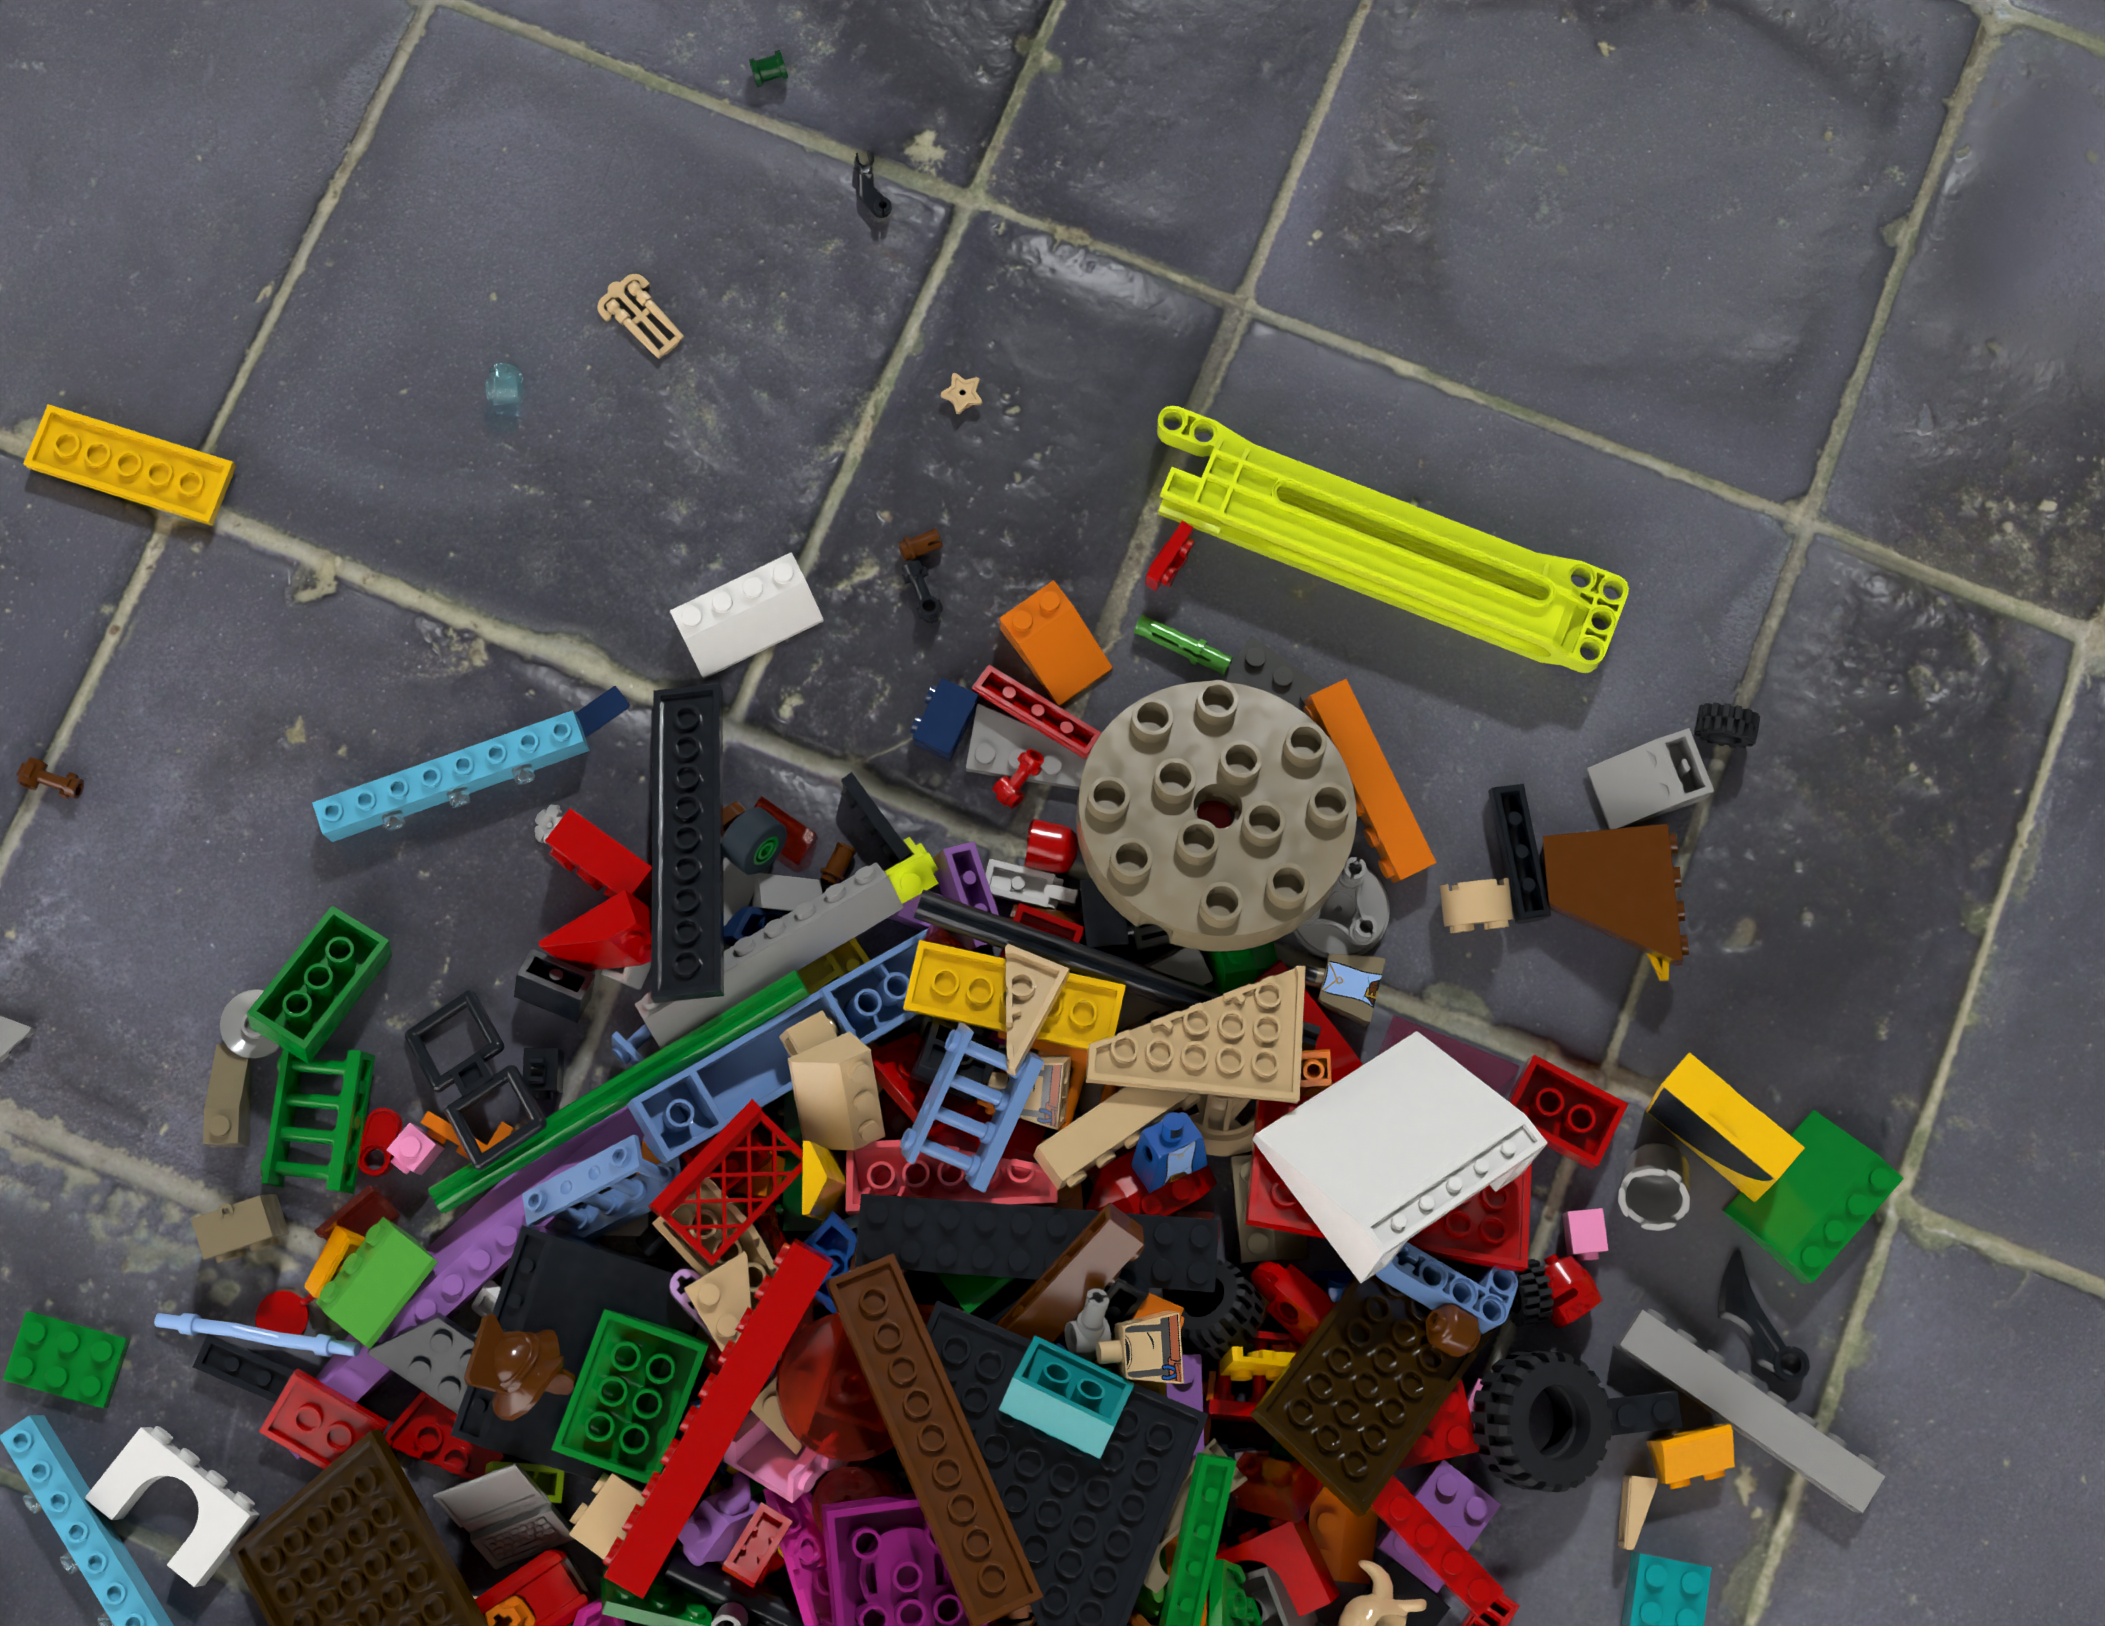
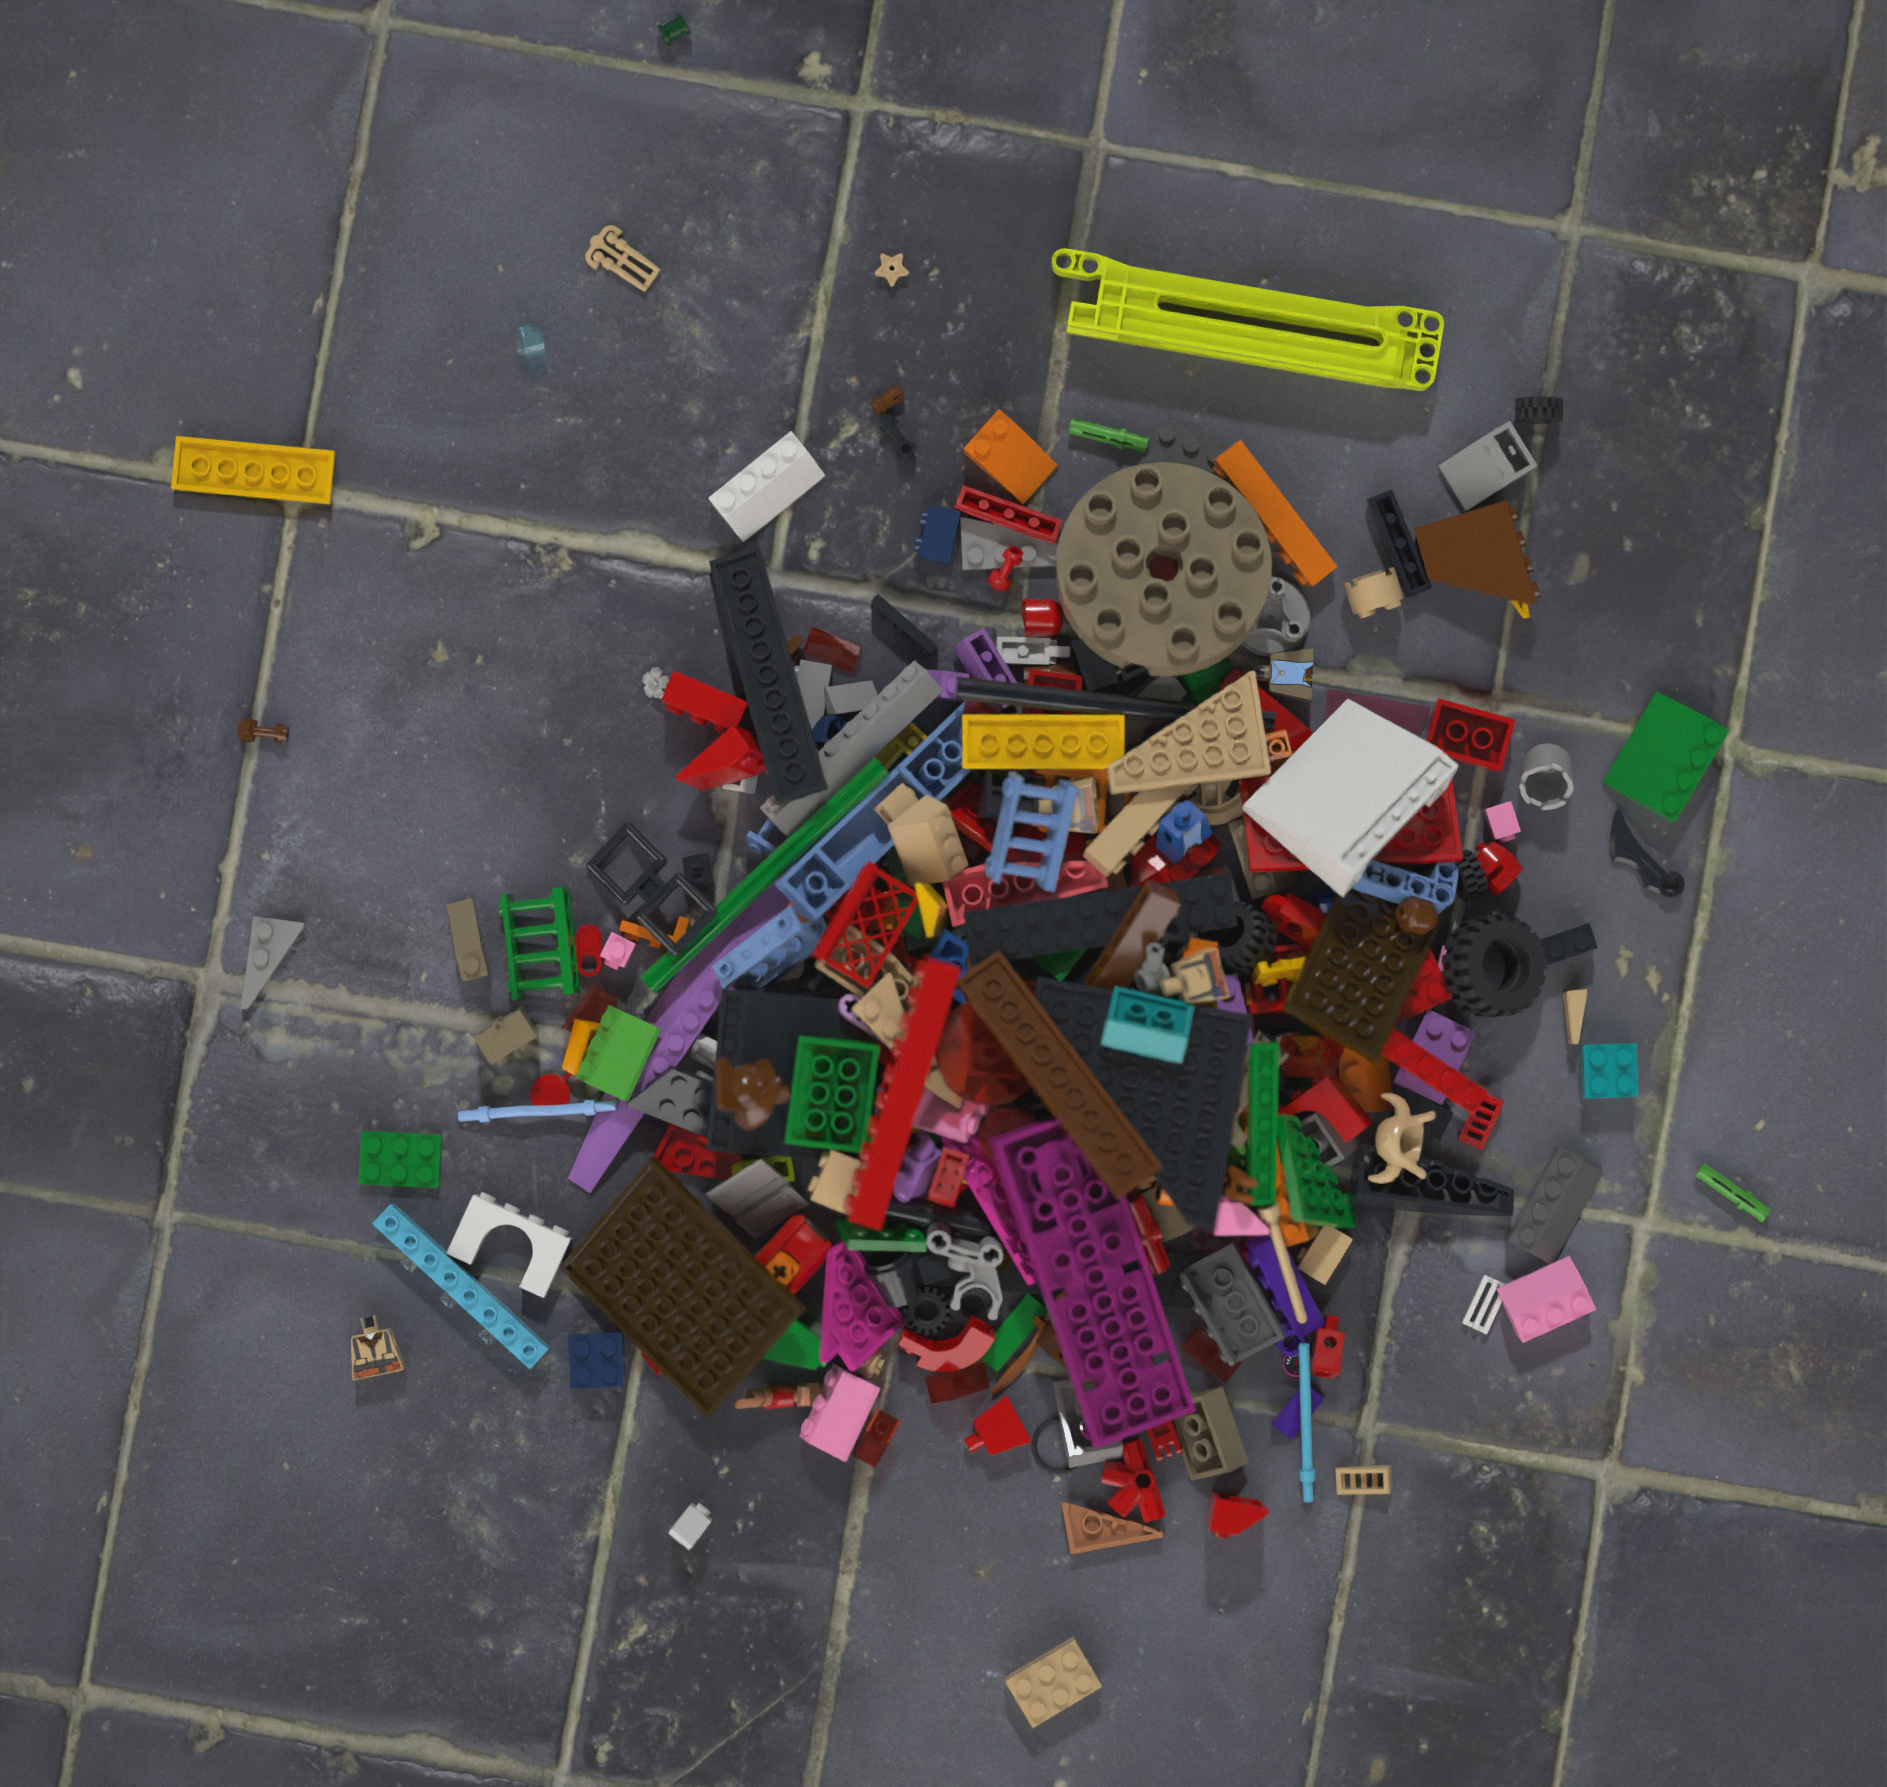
camera: 10 degrees left, 10 degrees up
black plate [192,1334,295,1403] -> none
light grey dish [220,989,280,1059] -> none
green brick [246,906,392,1064] -> none
red tile [259,1368,390,1470] -> none
medium azure piece [312,710,590,842] -> none
black brick [514,948,595,1023] -> none
dark blue sticker [575,686,630,738] -> none
black wheel [721,807,787,875] -> none
reddish brown pin [820,842,857,886] -> none
black arm [854,150,892,218] -> none
neon yellow bracket [884,837,939,904] -> none
tan wing [1005,944,1069,1076] -> none
red plate [1145,521,1195,591] -> none
light grey brick [1613,1308,1886,1513] -> none
yellow tile [1645,1052,1805,1202] -> none
light orange slope [1646,1424,1735,1489] -> none

